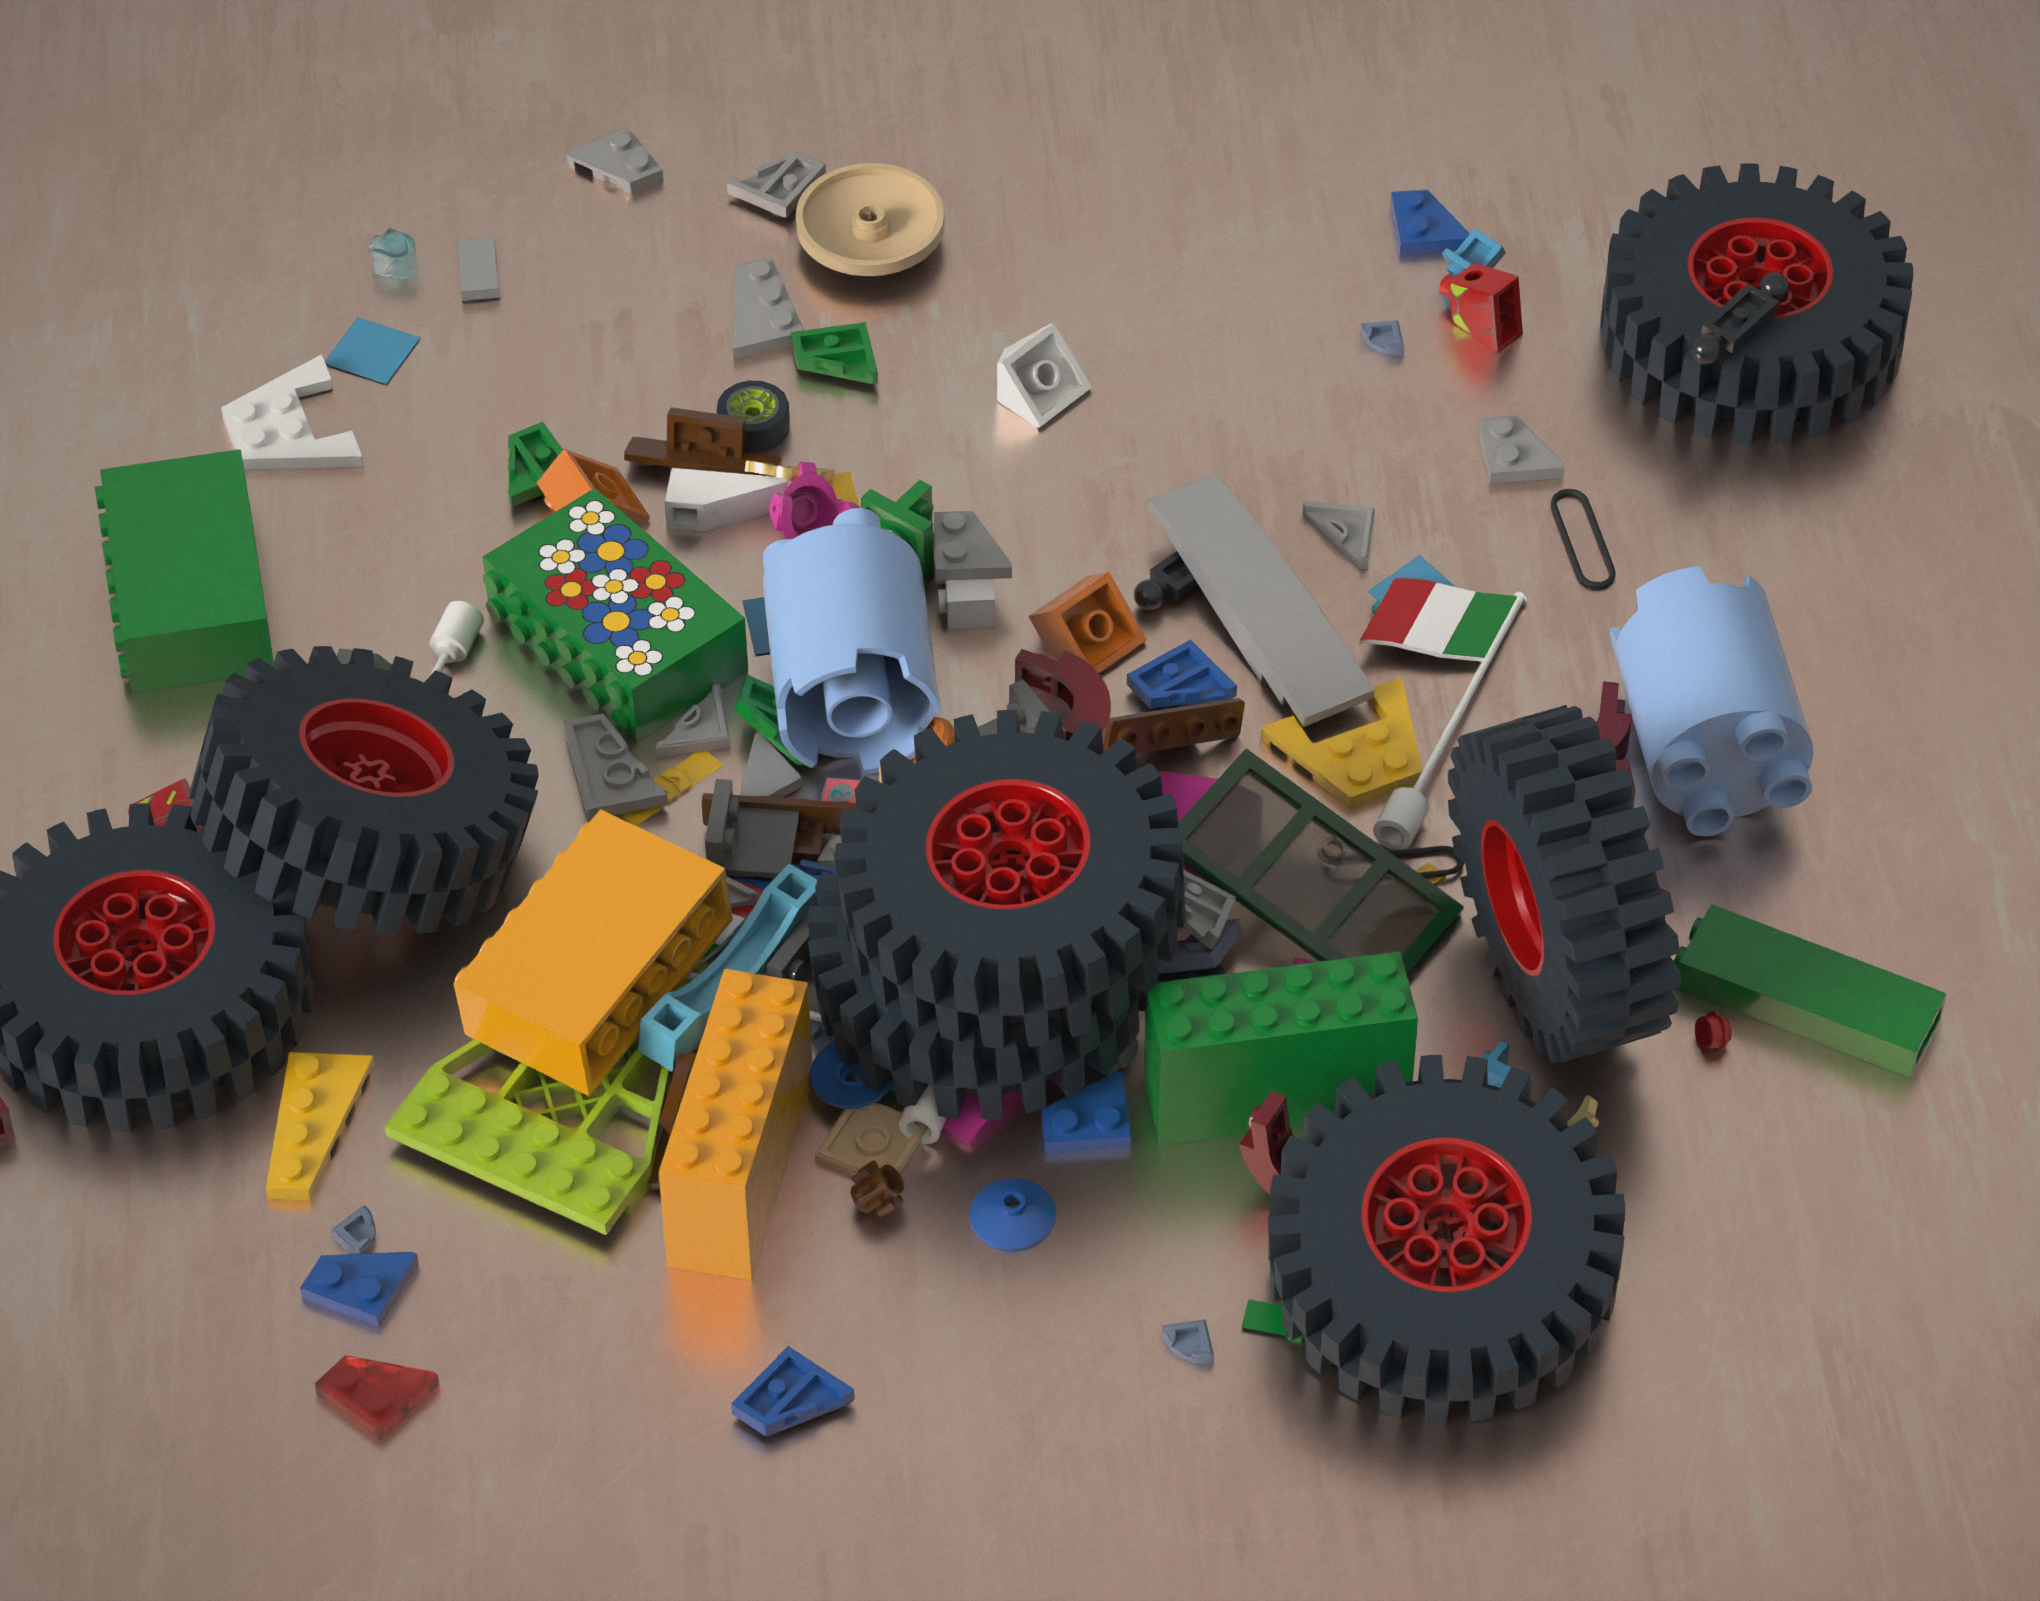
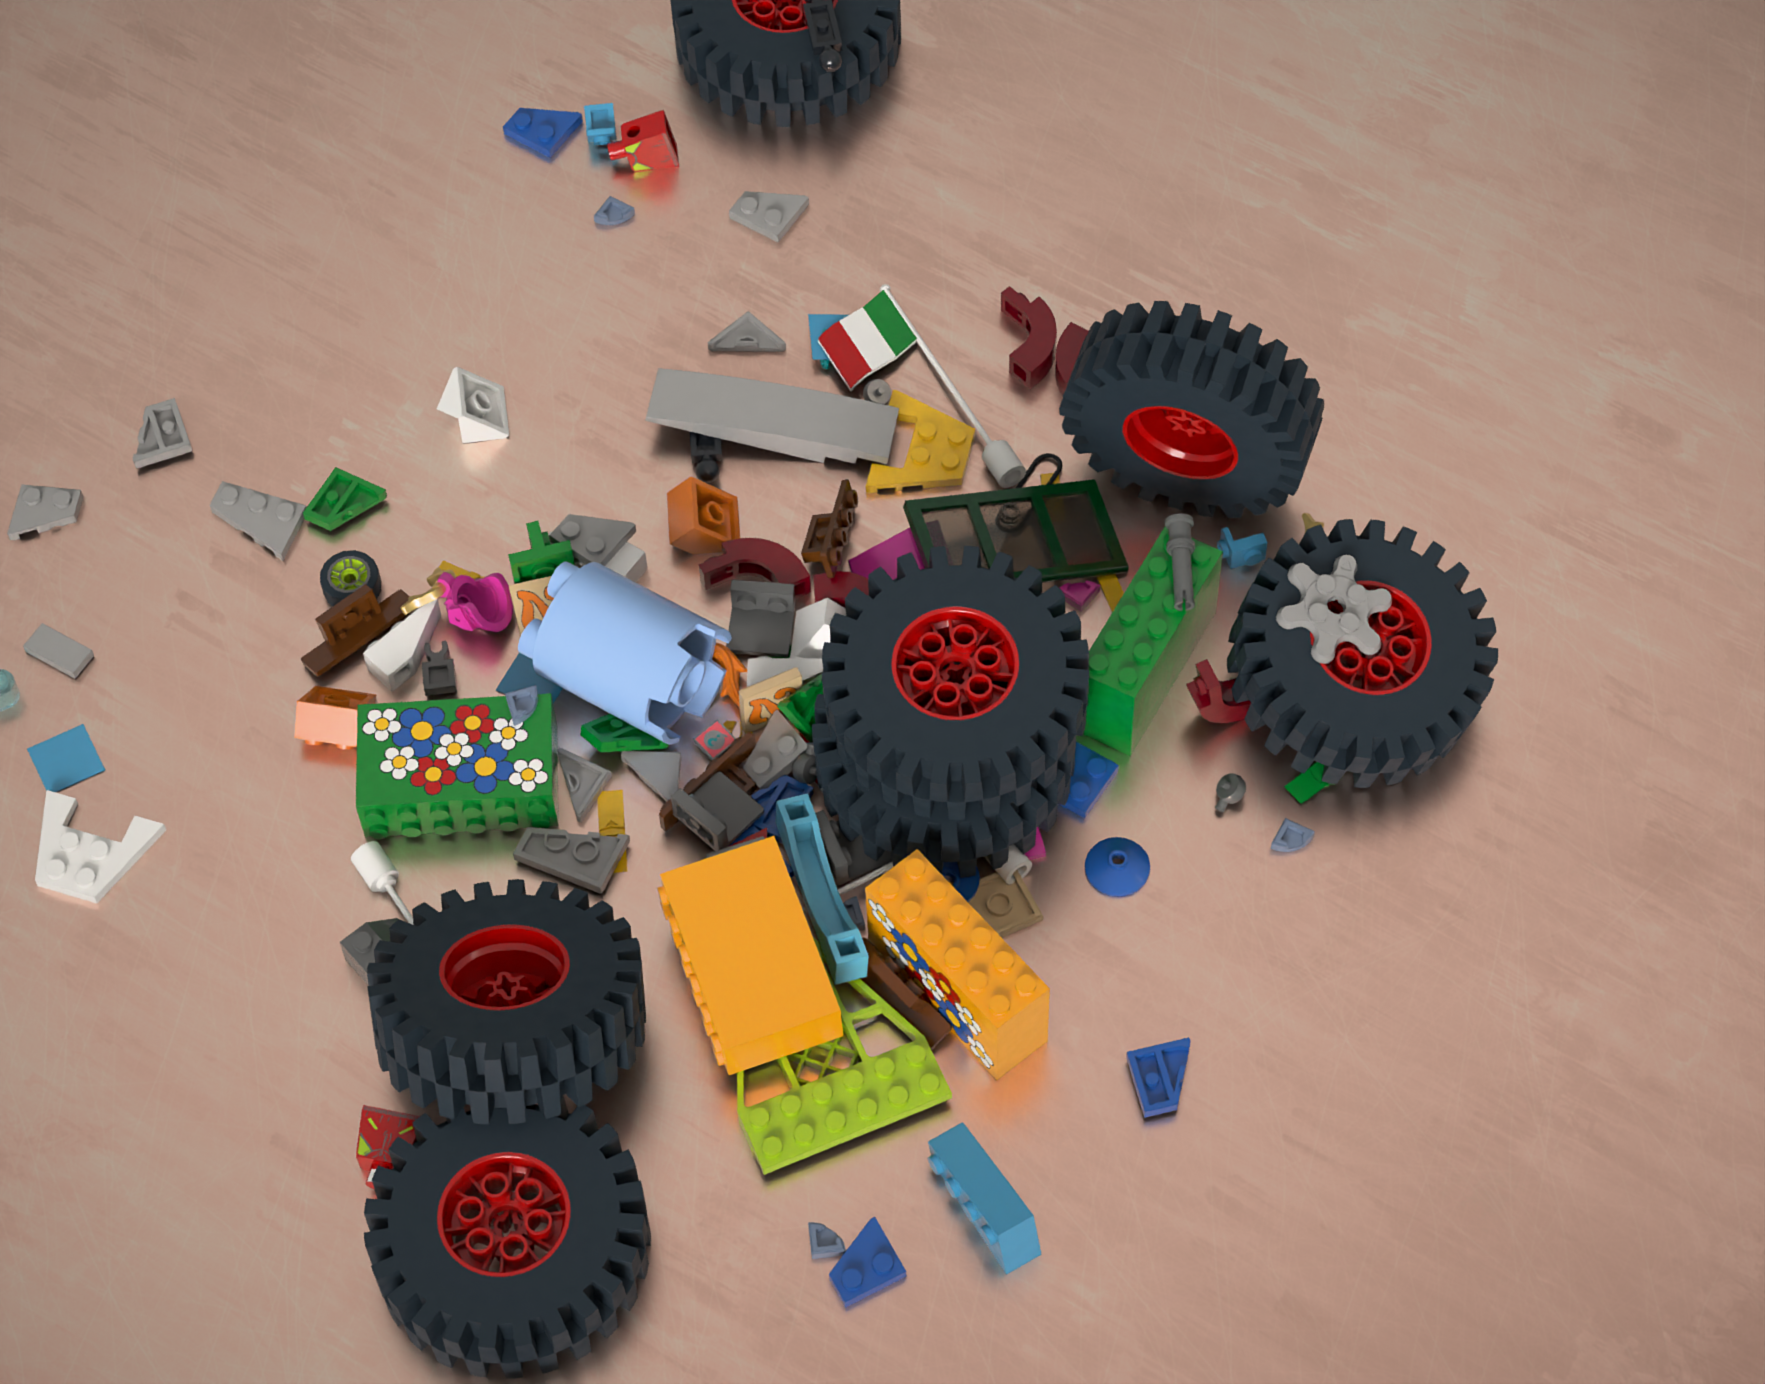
camera: 50 degrees left, 10 degrees up
green brick [95,449,274,694] -> none
yellow wing [266,1052,375,1200] -> none
clear red wing [314,1355,439,1440] -> none
green wing [508,422,563,507] -> none
tan dish [796,163,945,276] -> none
reddish brown gear [851,1160,904,1218] -> none
blue wing [1127,639,1237,709] -> none
black piece [1551,489,1616,588] -> none
light blue brick [1610,566,1813,836] -> none
green brick [1674,904,1947,1079] -> none
none -> dark grey plate [422,640,457,696]
none -> sand blue tile [505,685,538,726]
none -> piece [863,379,891,405]
none -> dark azure wedge [927,1122,1042,1275]
none -> dark grey pin [1165,513,1195,611]
none -> dark grey piece [1215,773,1246,812]
none -> light grey plate [1276,555,1392,664]

